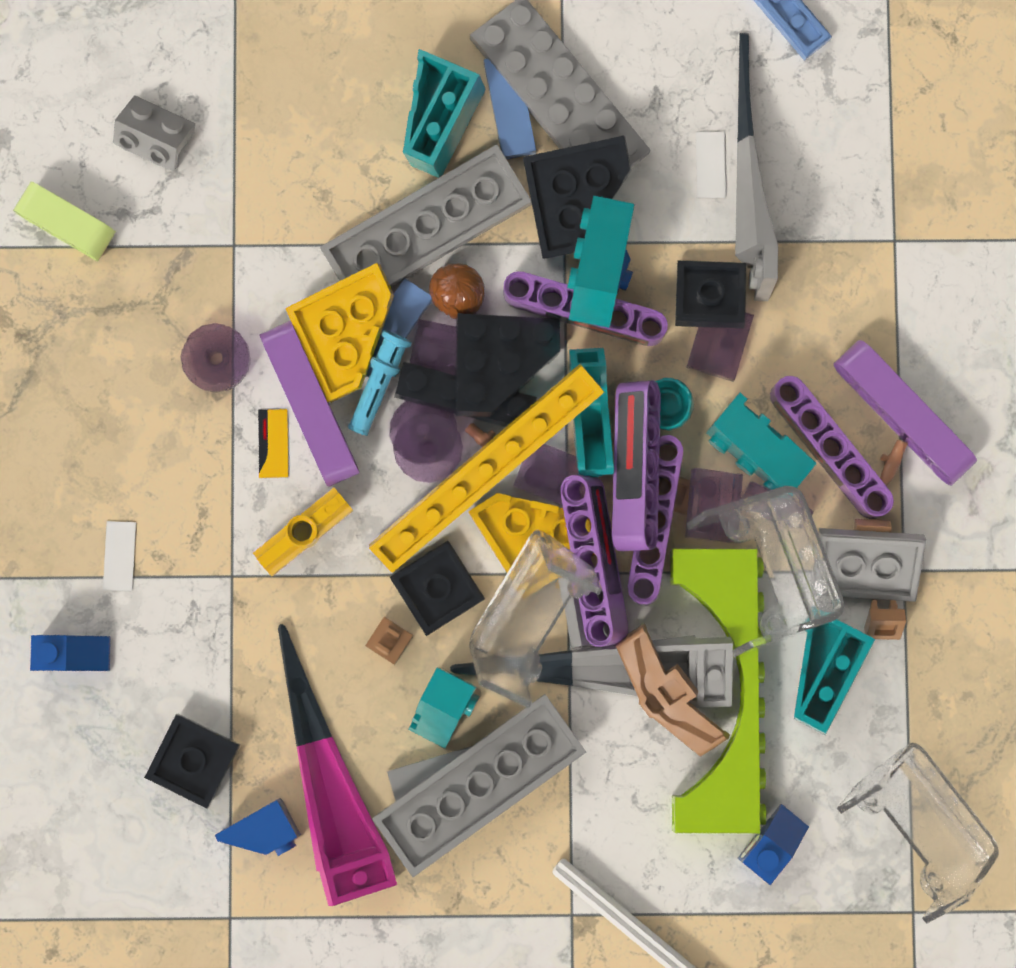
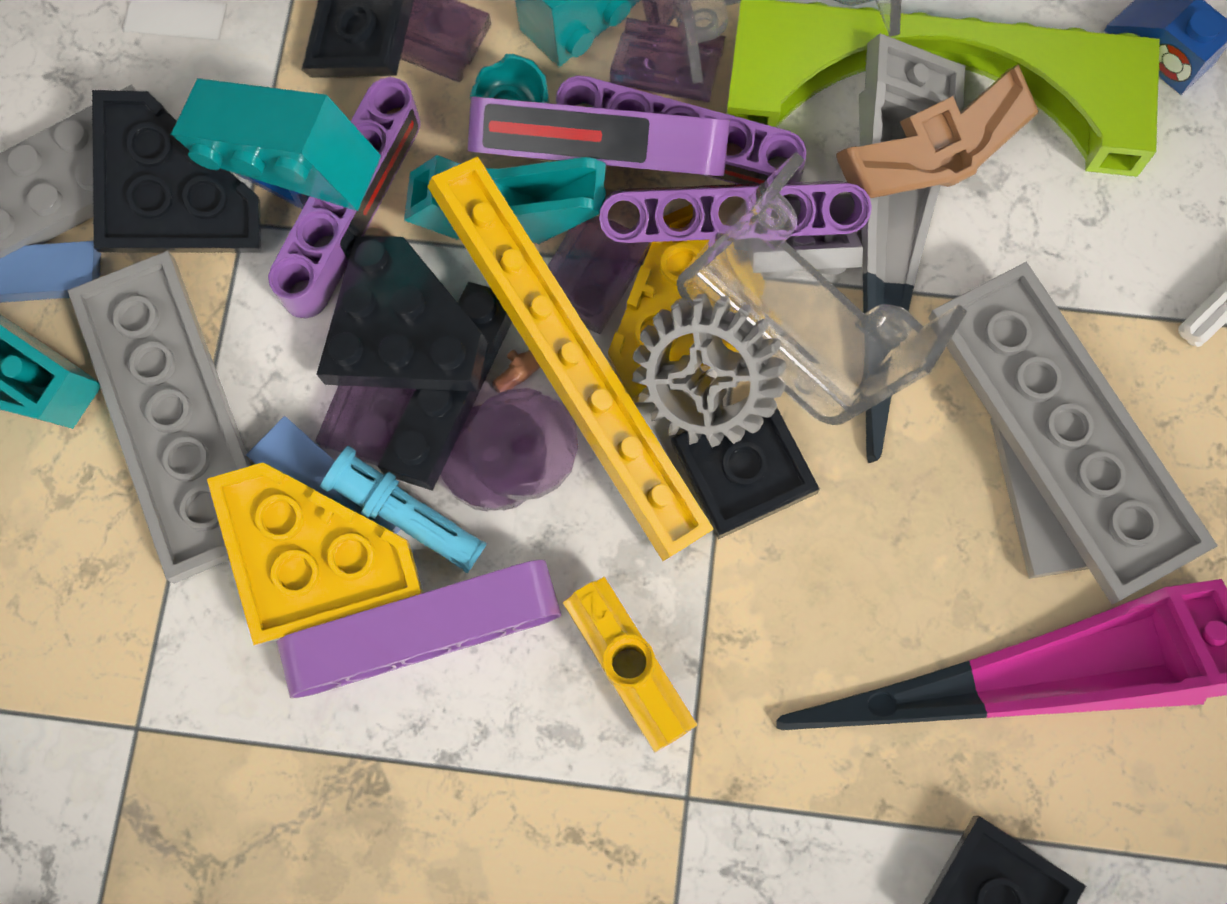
camera: 75 degrees left, 10 degrees down
plate [180,323,251,393] -> none
blue slope [215,798,301,856] -> none
yellow sticker [258,409,288,478] -> none
medium nougat tile [365,617,414,665] -> none
teal wedge [408,667,480,749] -> none
dark orange hair [429,263,485,319] -> none
none -> light grey gear [632,293,786,448]

